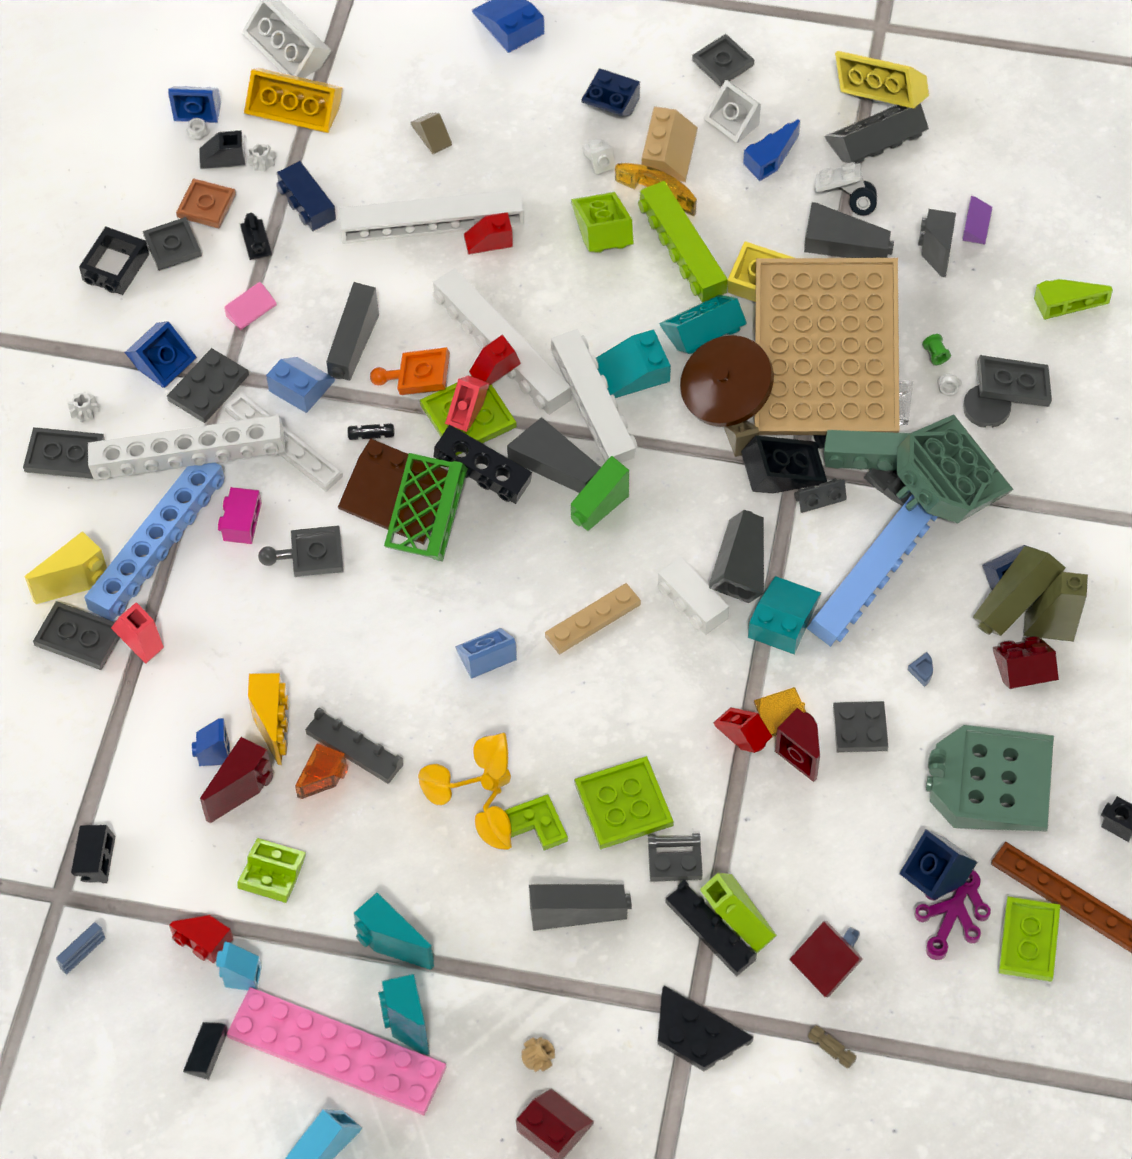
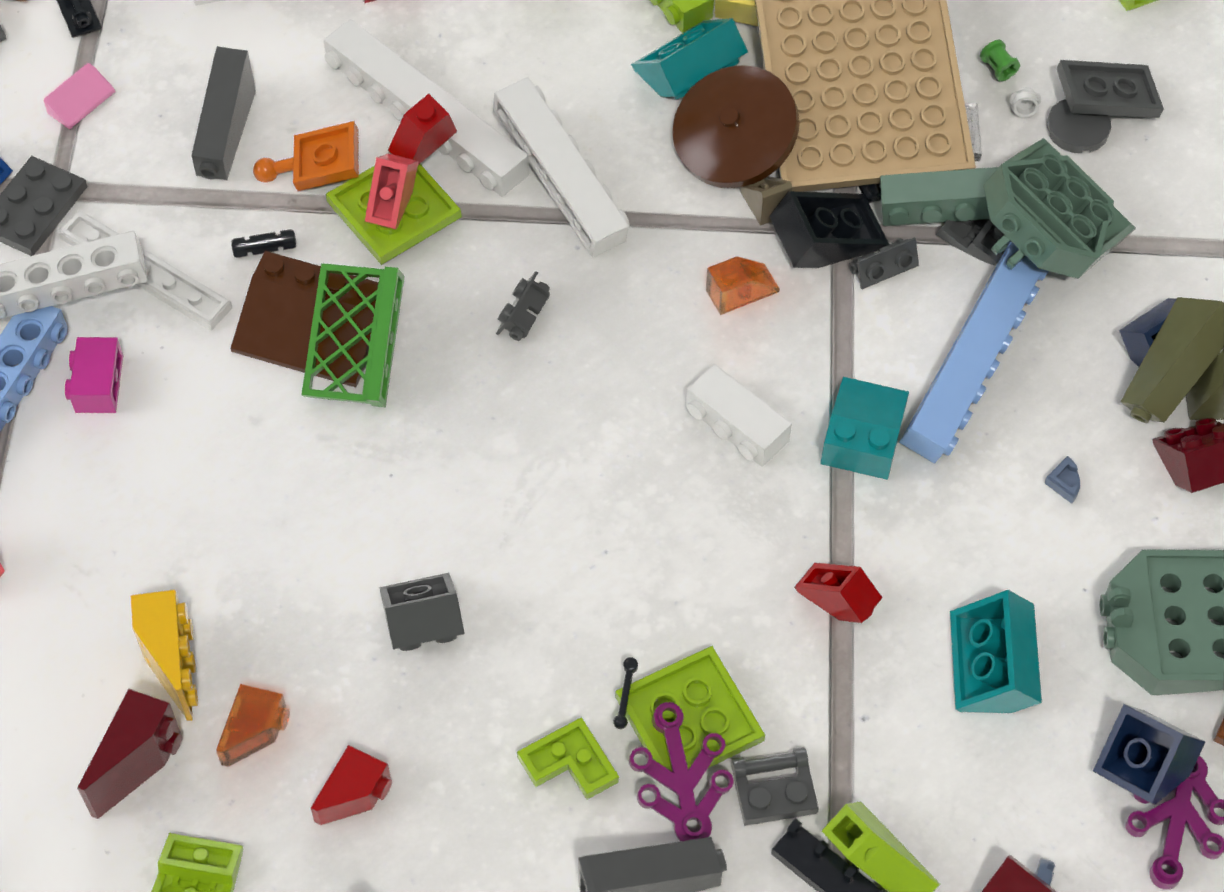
camera: 10 degrees left, 0 degrees up
blue slope [192,718,230,766] -> none
dark grey plate [258,525,343,577] -> none
medium blue slope [266,357,335,413] -> none
dark grey hinge [305,707,403,784] -> none
yellow plant [418,733,512,850] -> none
black brick [433,424,532,504] -> none
medium blue slope [455,628,517,679] -> none
dark grey slope [507,417,601,493] -> none
tan plate [545,583,641,655] -> none
bright green slope [571,456,629,531] -> none
teal slope [596,329,671,398] -> none
dark grey slope [709,510,764,603] -> none
clear yellow piece [754,687,806,736] -> none
dark red slope [775,708,820,782] -> none
dark grey plate [833,701,888,753] -> none
none -> red slope [311,745,392,825]
none -> dark grey slope [379,573,465,651]
none -> dark grey hinge [496,271,550,341]
none -> black hinge [613,657,638,729]
none -> magenta plant [629,702,734,841]
none -> clear orange slope [706,256,780,315]
none -> teal slope [950,590,1042,713]

